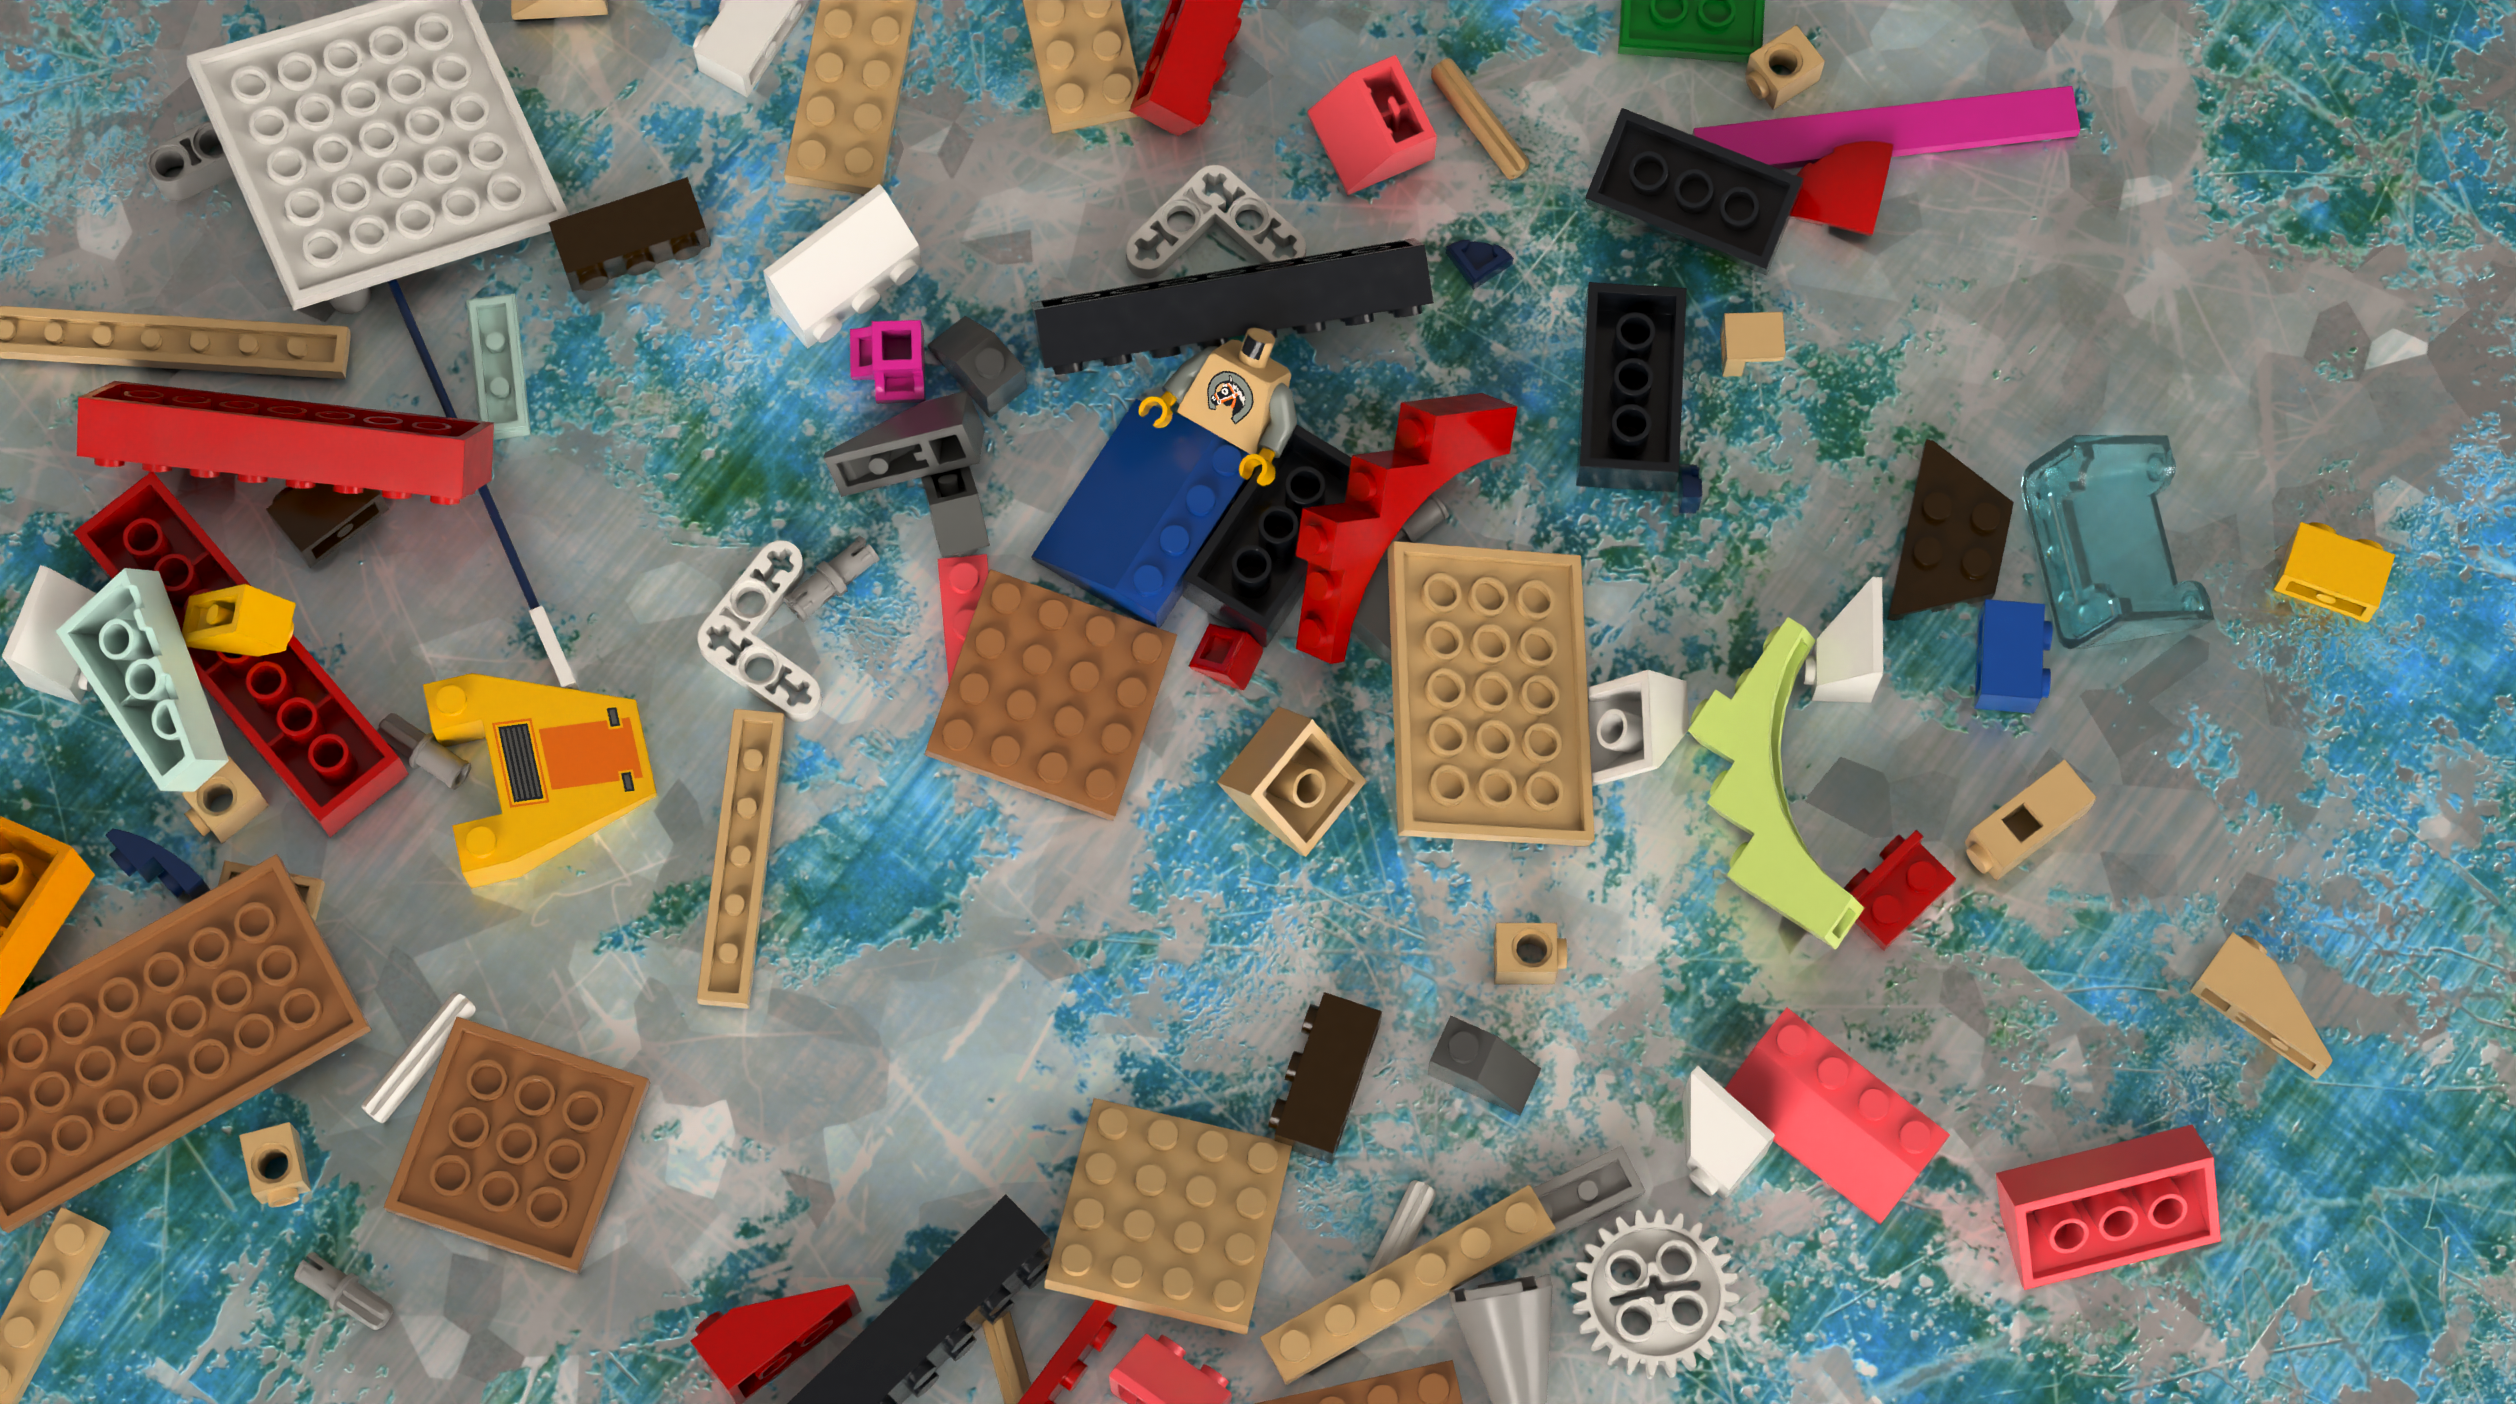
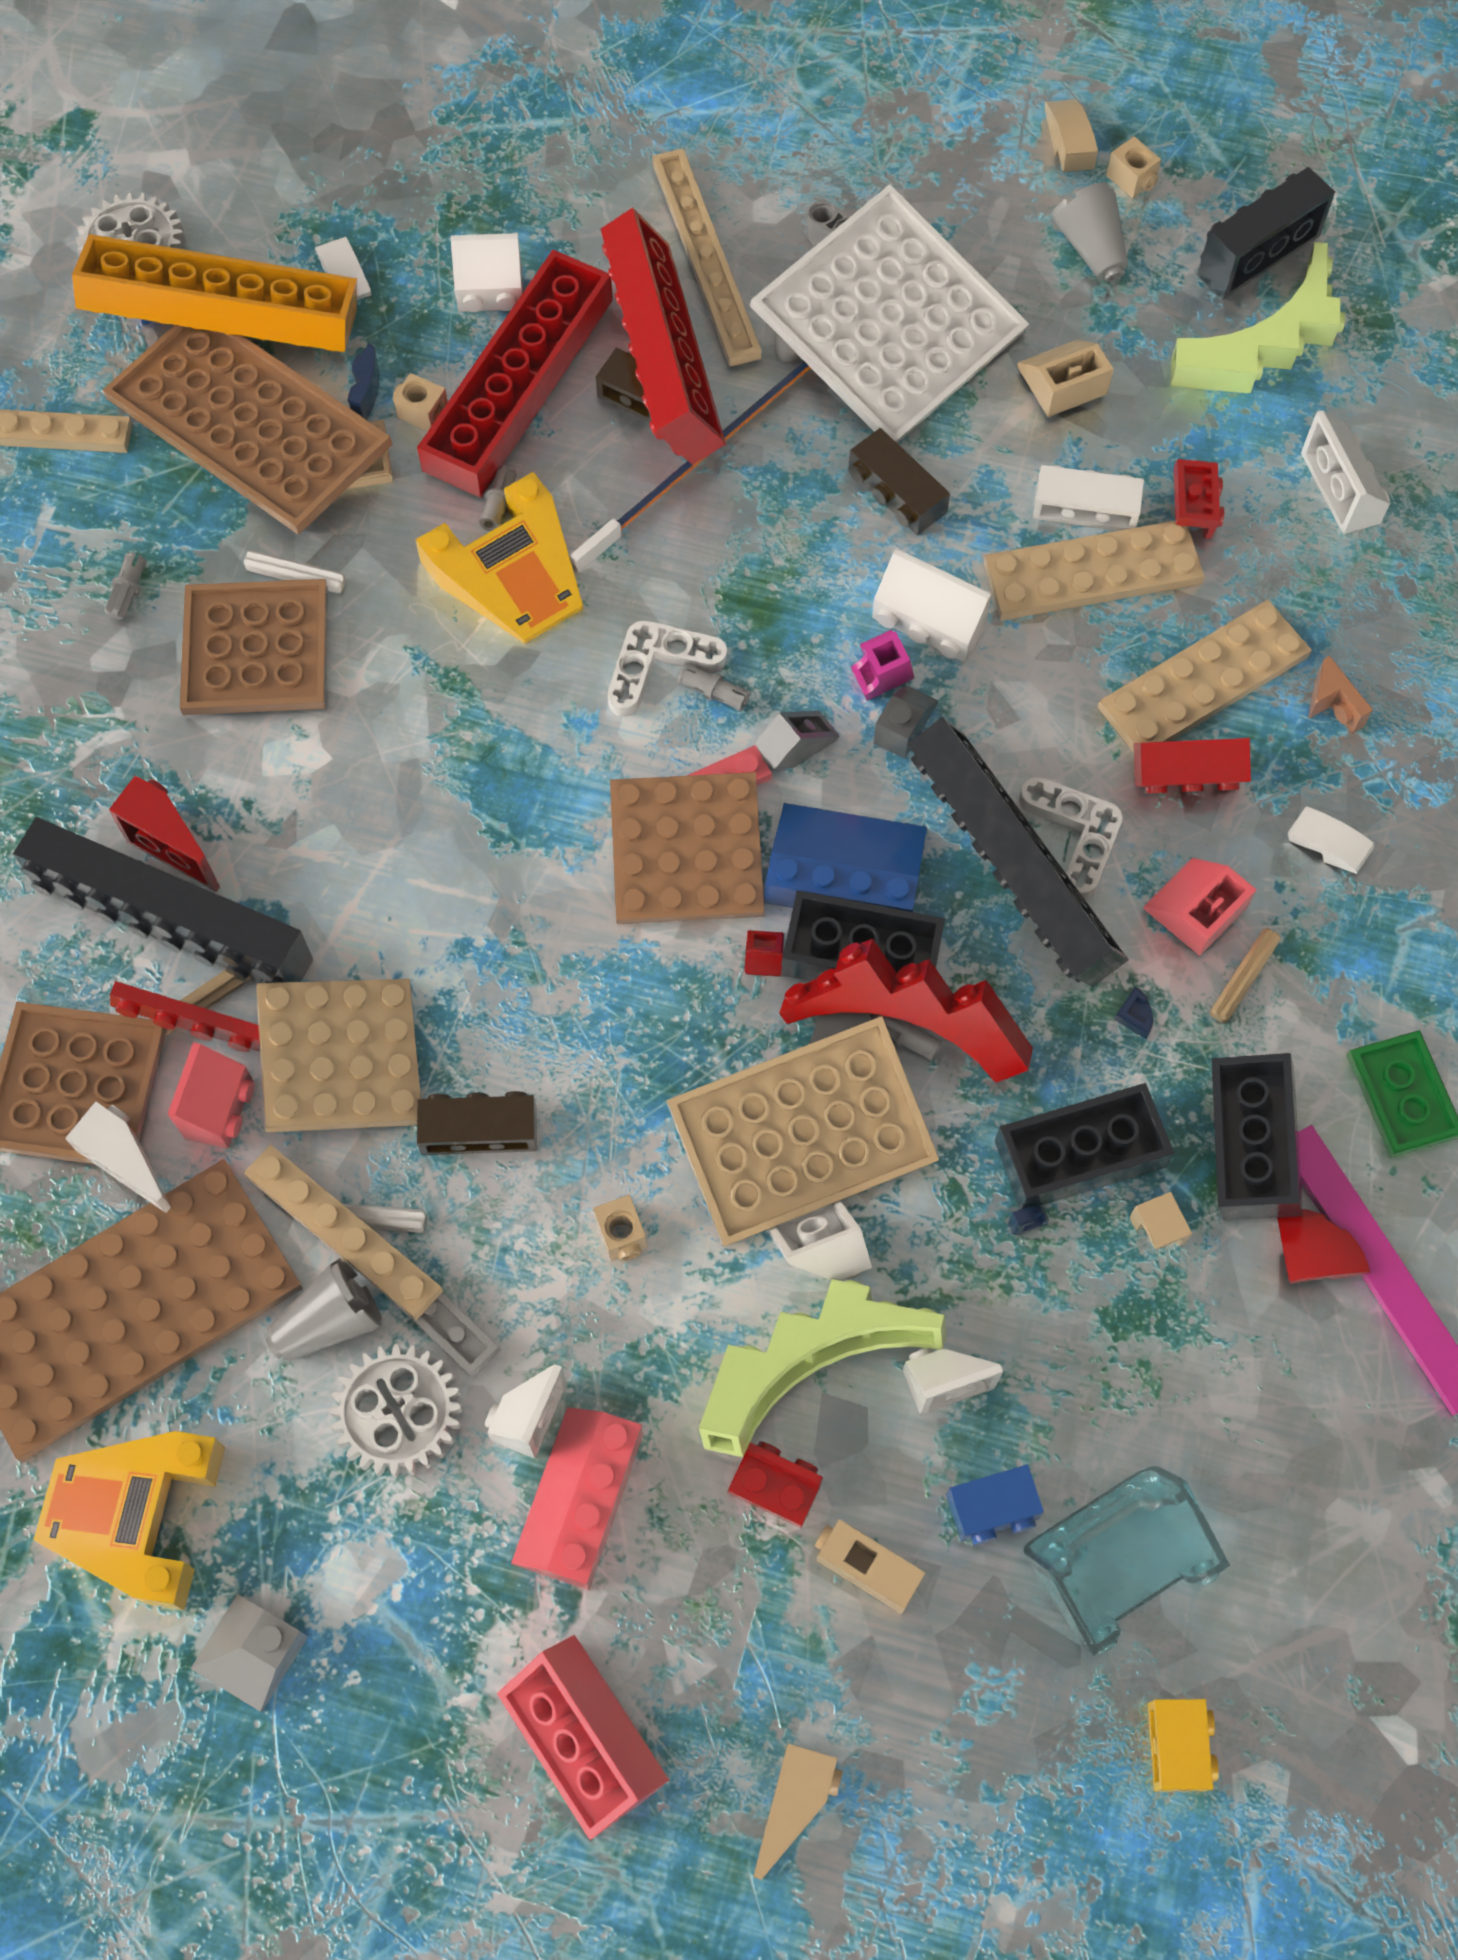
camera: 70 degrees right, 5 degrees down
light aqua wedge [56,568,229,792] -> none
yellow slope [182,584,296,657] -> none
tan brick [239,1122,312,1207] -> none
light aqua tile [466,294,531,440] -> none
tan plate [697,709,785,1009] -> none
dark grey slope [824,391,985,497] -> none
torso [1139,328,1297,486] -> none
tan slope [1217,707,1367,857] -> none
dark grey slope [1427,1015,1541,1116] -> none
tan brick [1745,25,1825,110] -> none
dark brown wing [1887,439,2014,621] -> none

